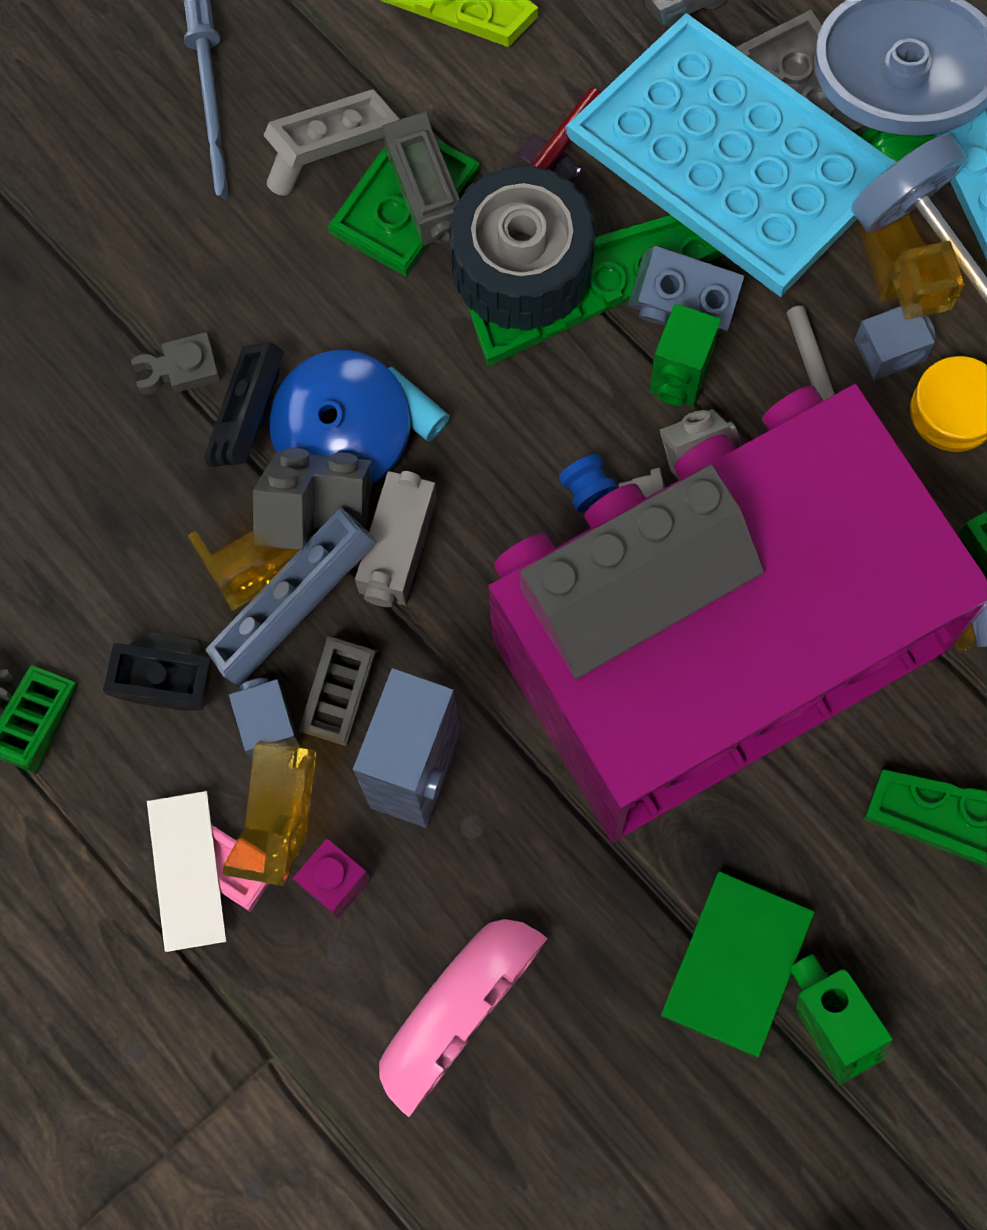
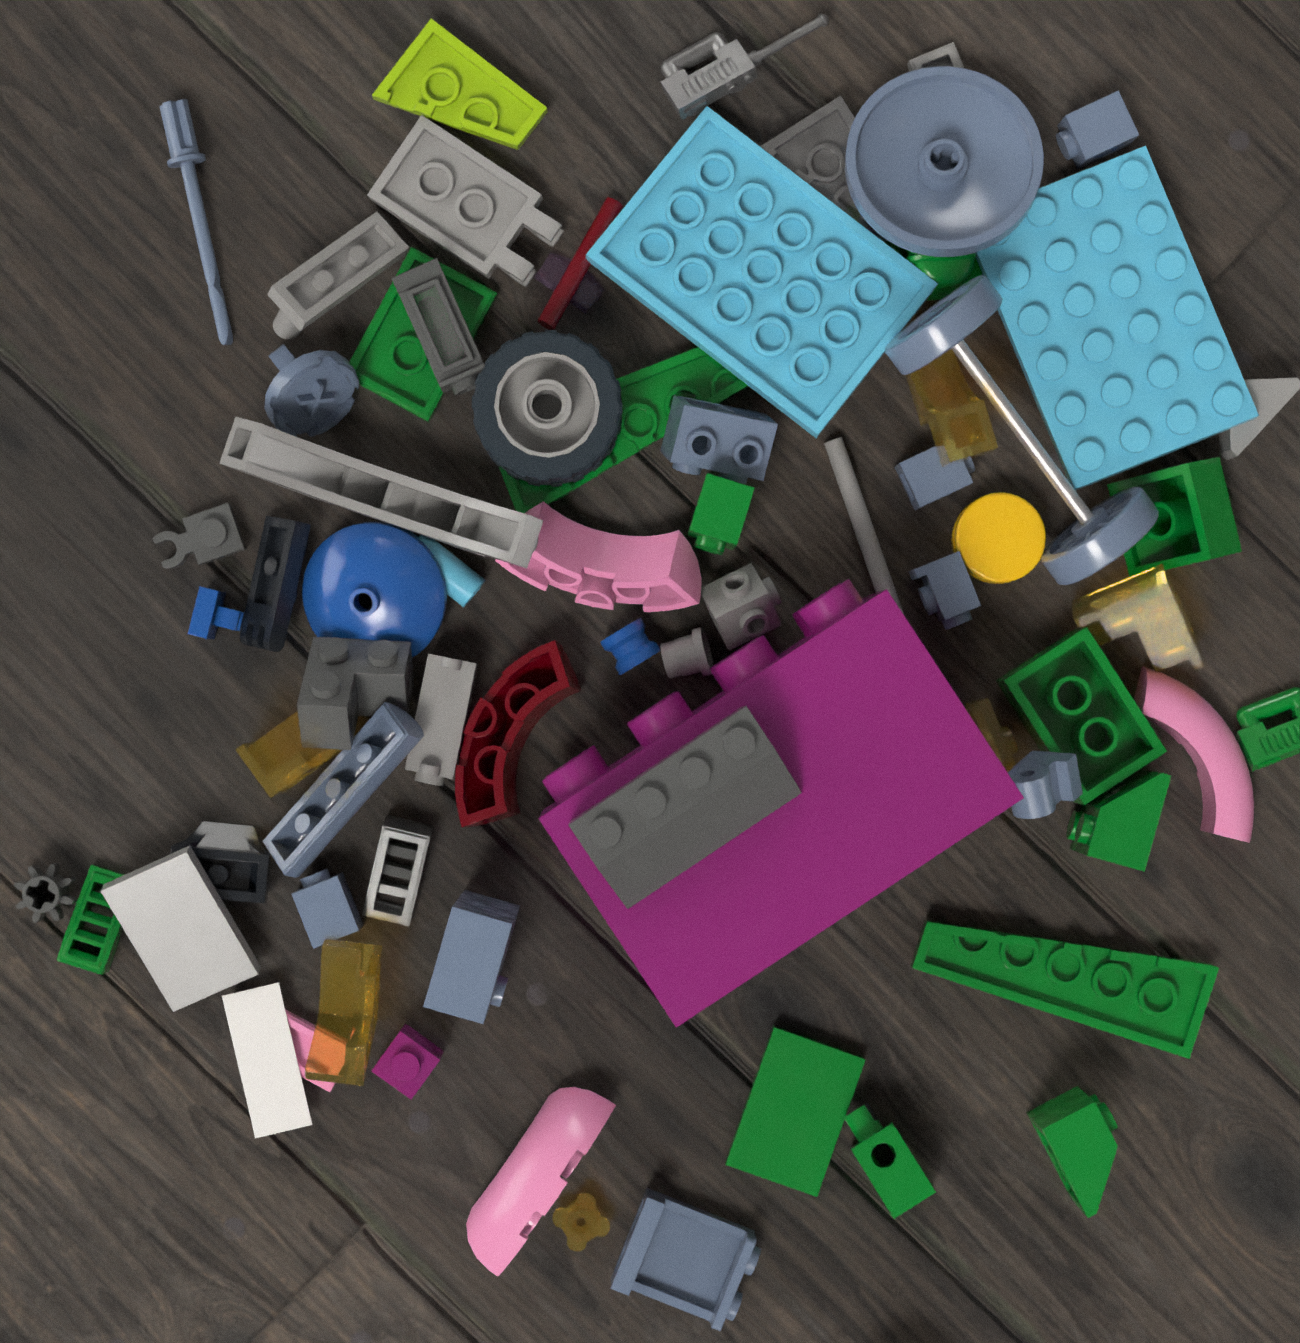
camera: 10 degrees left, 15 degrees up
none -> tile [101,845,261,1012]
none -> blue tile [188,586,245,640]
none -> light grey arch [219,417,543,568]
none -> sand blue tile [264,344,359,437]
none -> light grey tile [367,115,564,287]
none -> dark red brick [455,640,581,827]
none -> bright pink brick [495,502,702,612]
none -> clear yellow plate [552,1193,610,1251]
none -> sand blue panel [611,1188,761,1331]
none -> sand blue brick [908,551,981,630]

